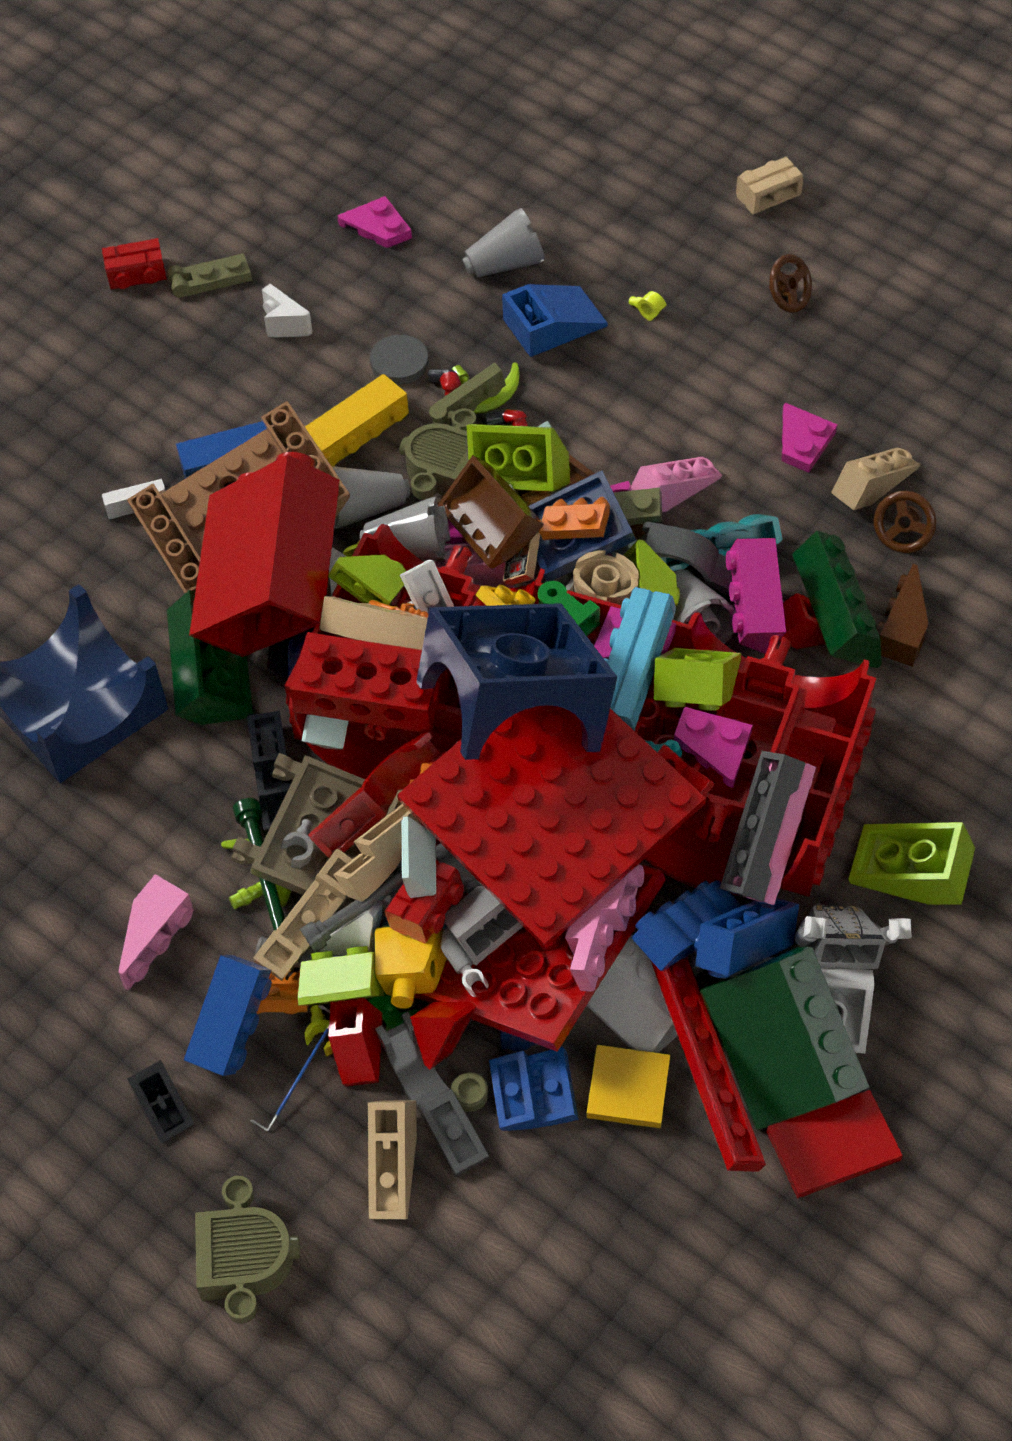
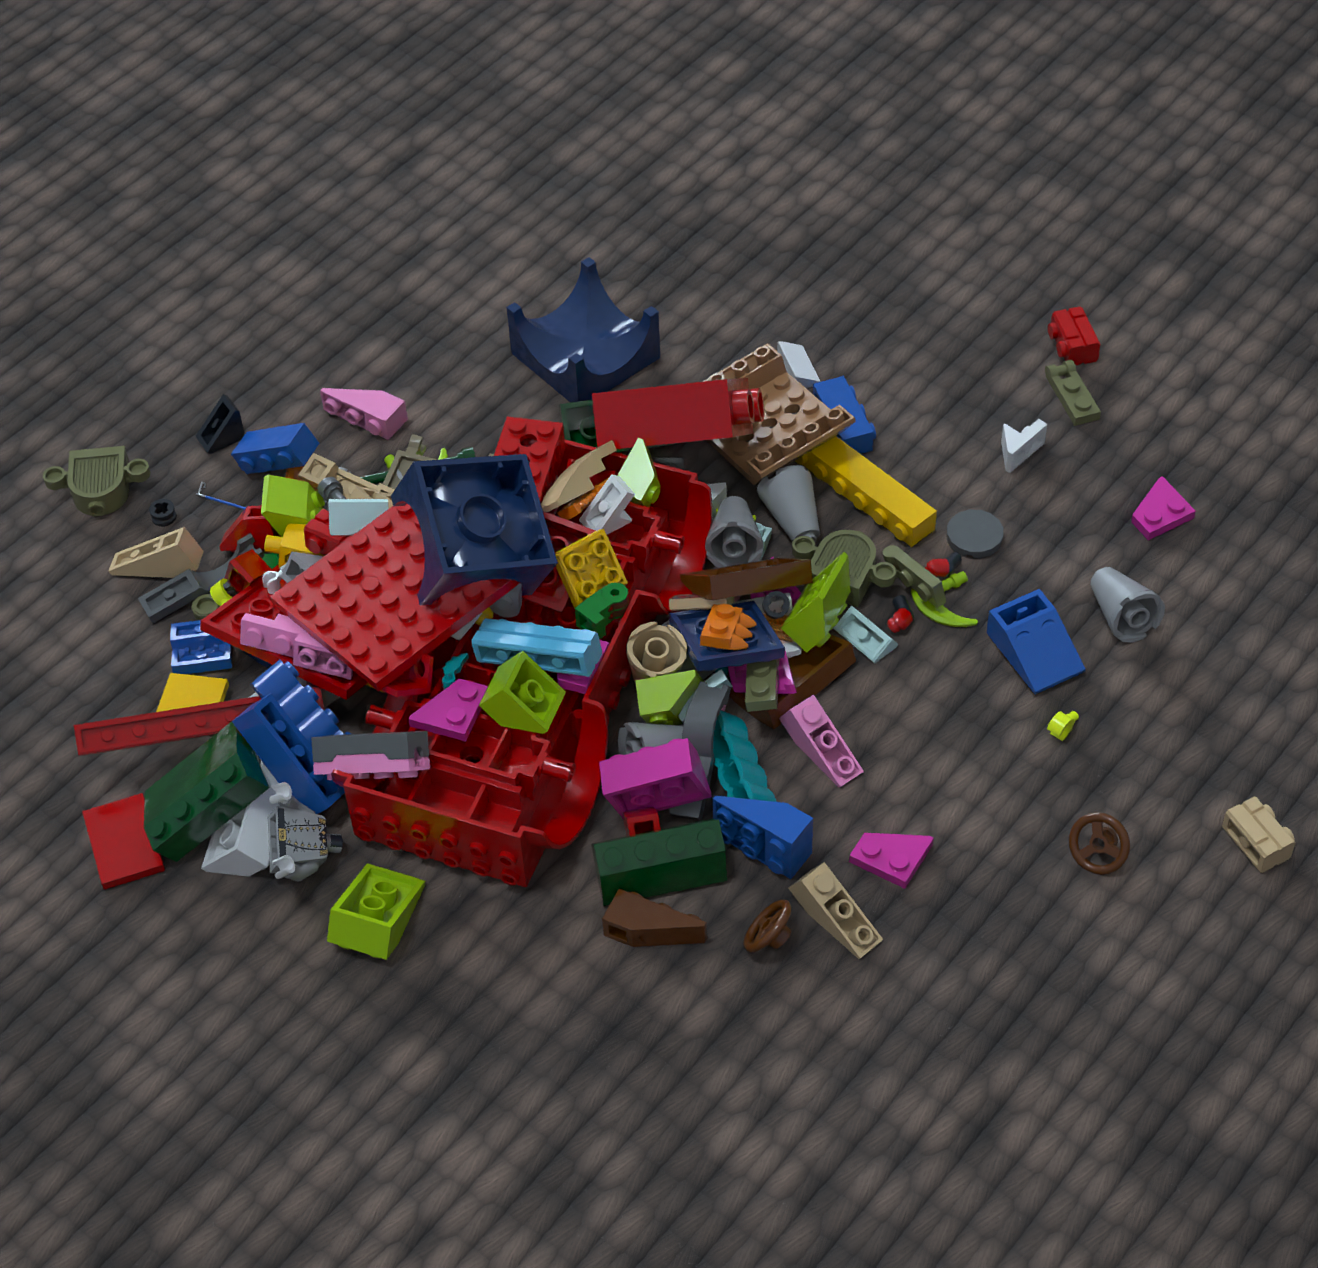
camera: 90 degrees right, 5 degrees down
none -> black bush [149,499,177,527]
none -> neon yellow piece [210,579,232,606]
none -> blue slope [713,796,813,879]
none -> black bush [762,591,790,619]

